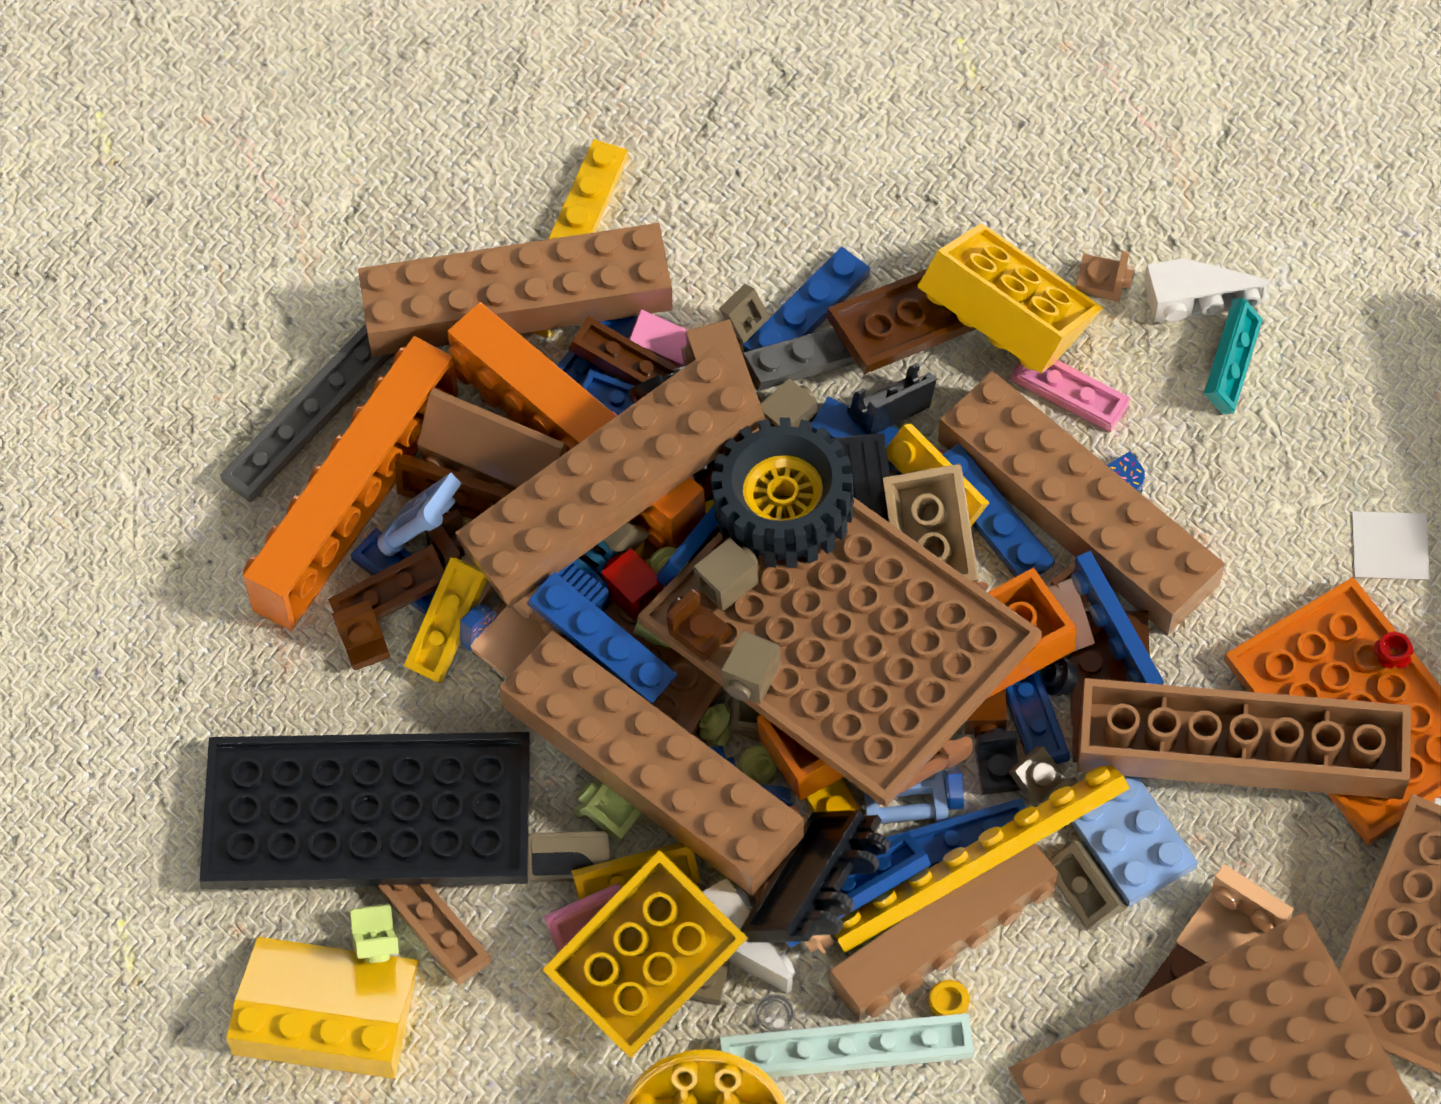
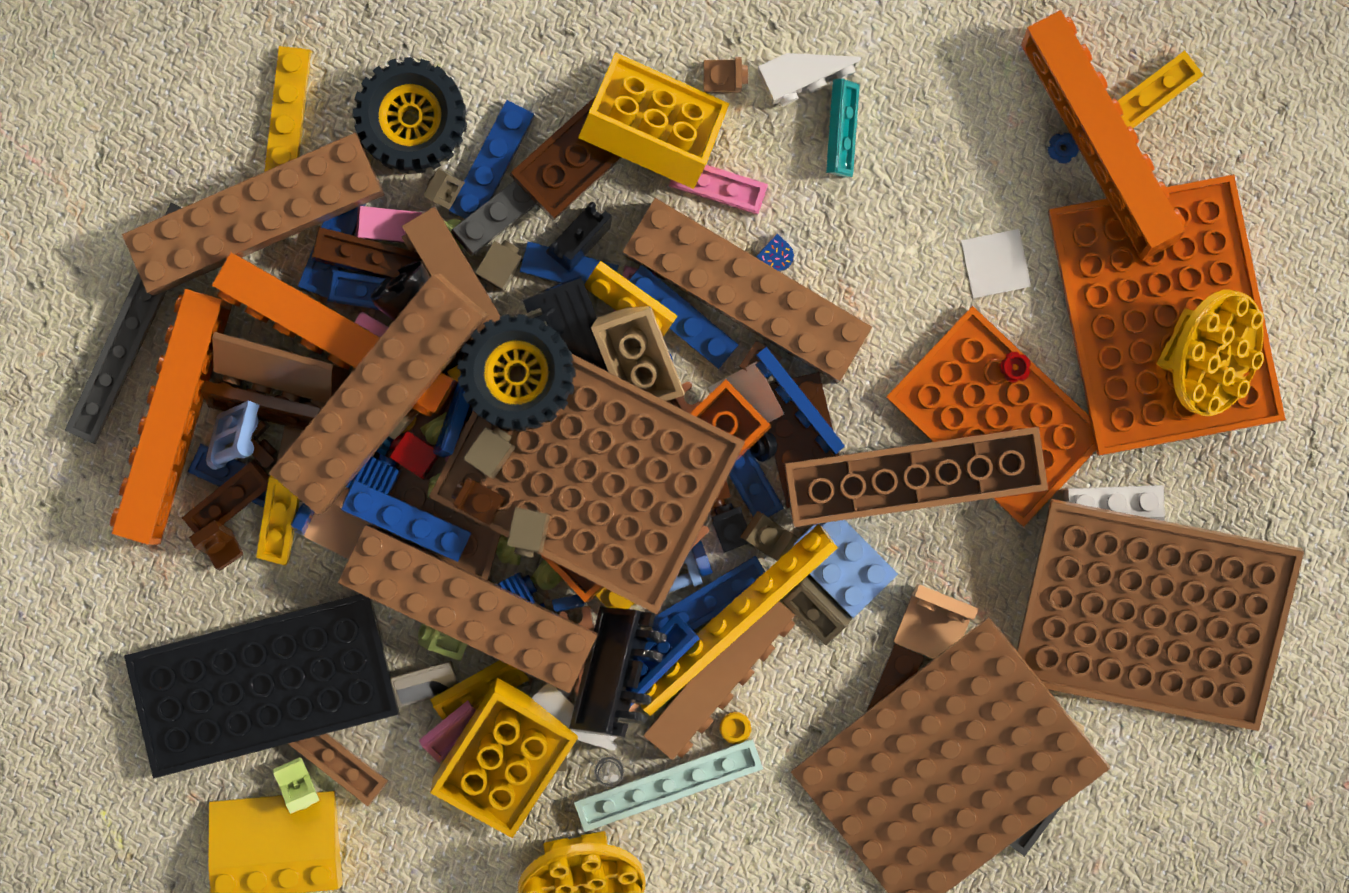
camera: 10 degrees left, 25 degrees up
none -> black wheel [353,57,467,174]

